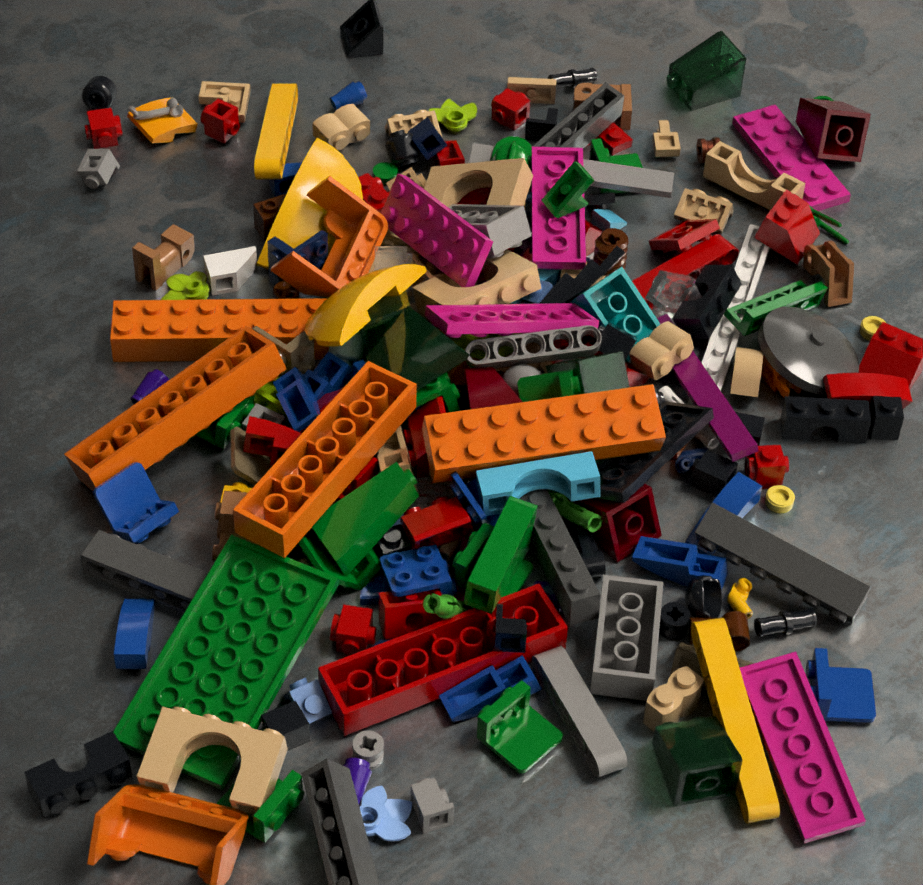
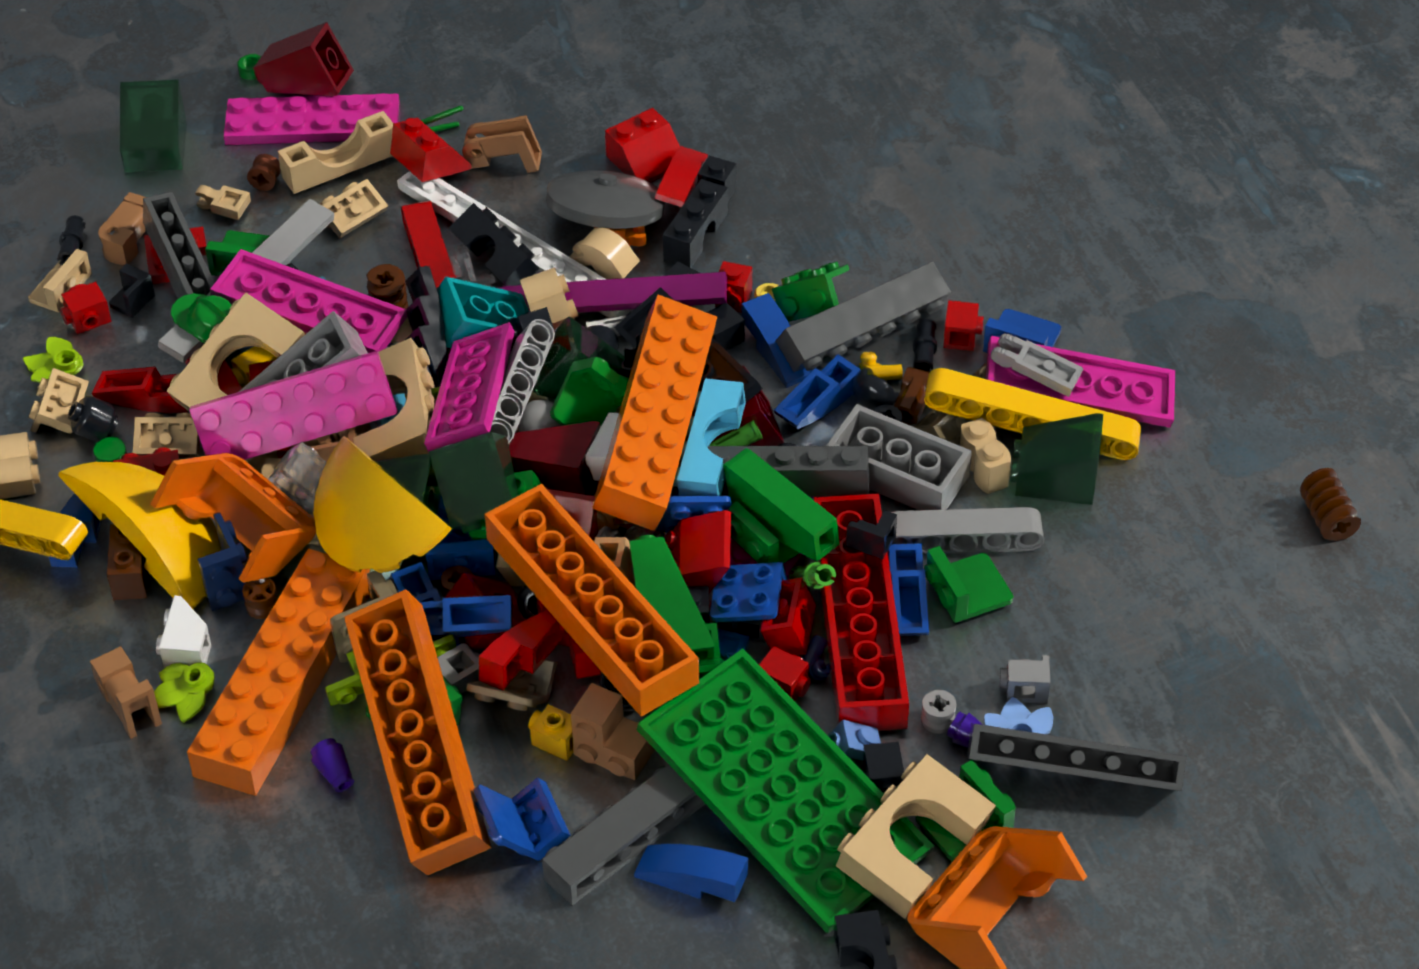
camera: 65 degrees left, 0 degrees up
dark blue brick [408,117,447,160] -> none
green slope [541,161,594,218] -> none
red plate [648,219,720,253] -> none
green fence [724,280,828,336] -> none
light yellow tile [859,316,886,341] -> none
none -> green bracket [772,261,850,322]
none -> red brick [943,300,984,351]
none -> light grey hinge [990,333,1083,397]

